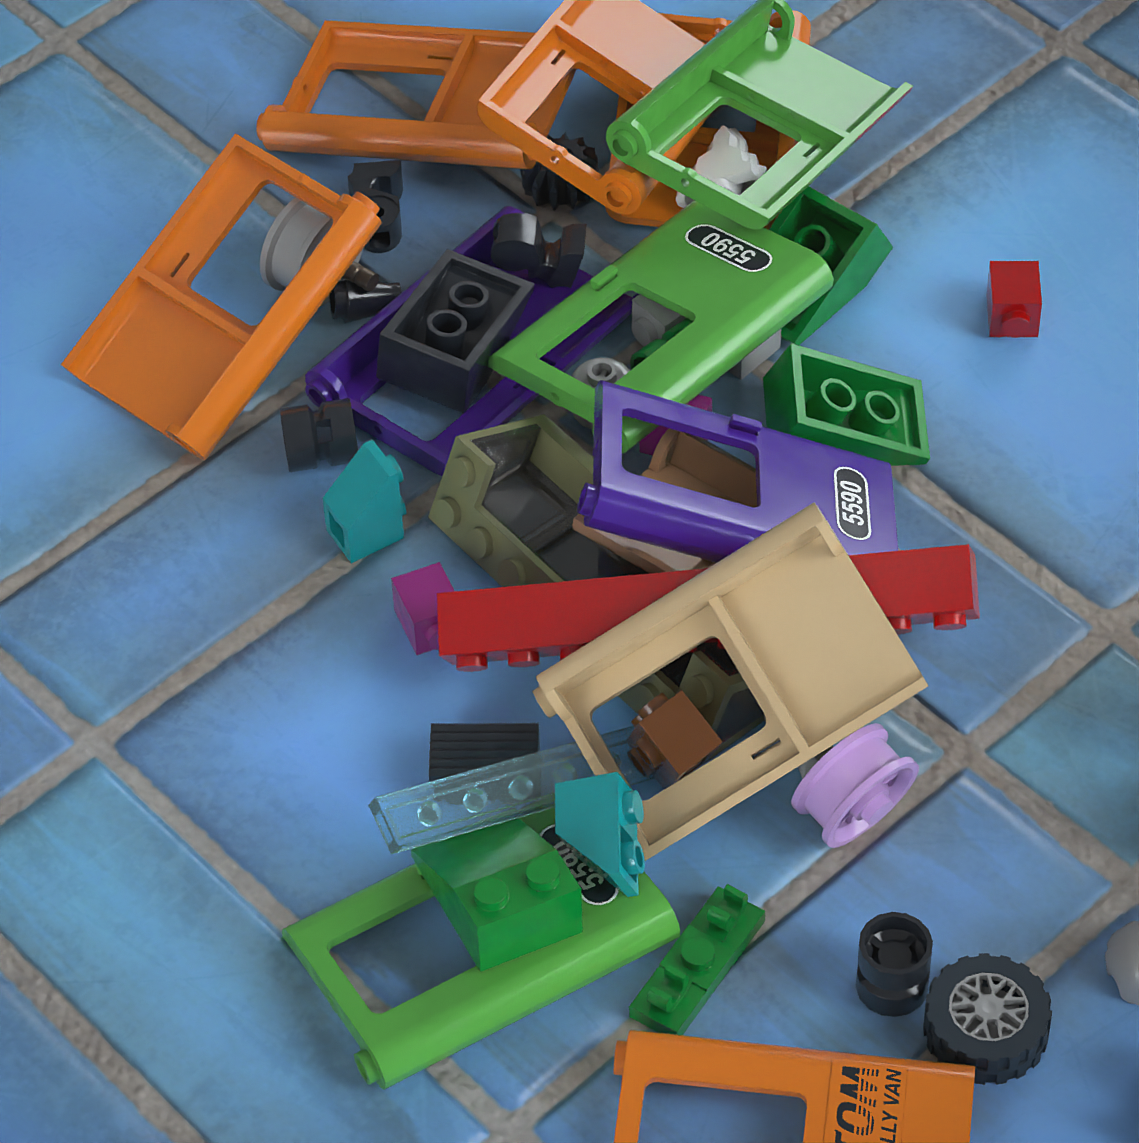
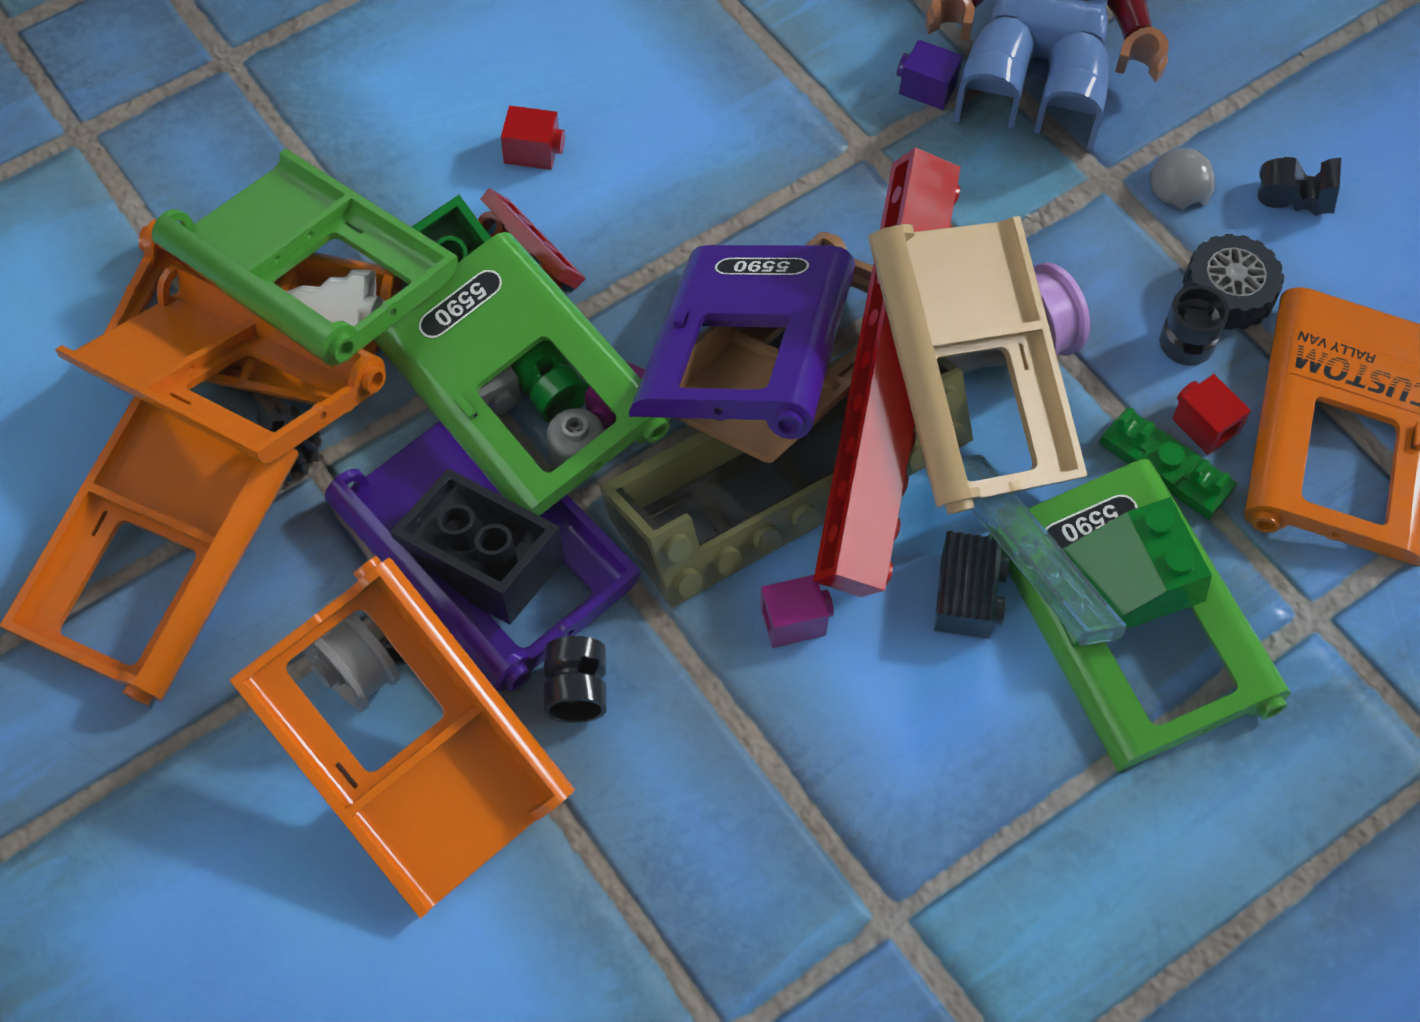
camera: 85 degrees left, 10 degrees up
teal slope [322,439,407,564] -> none
black leg [348,160,403,253] -> none
black leg [490,213,587,288] -> none
teal slope [555,772,645,897] -> none
reddish brown brick [626,690,723,789] -> none
green slope [763,343,930,466] -> none
none -> plate [478,188,586,289]
none -> red brick [1172,374,1251,455]

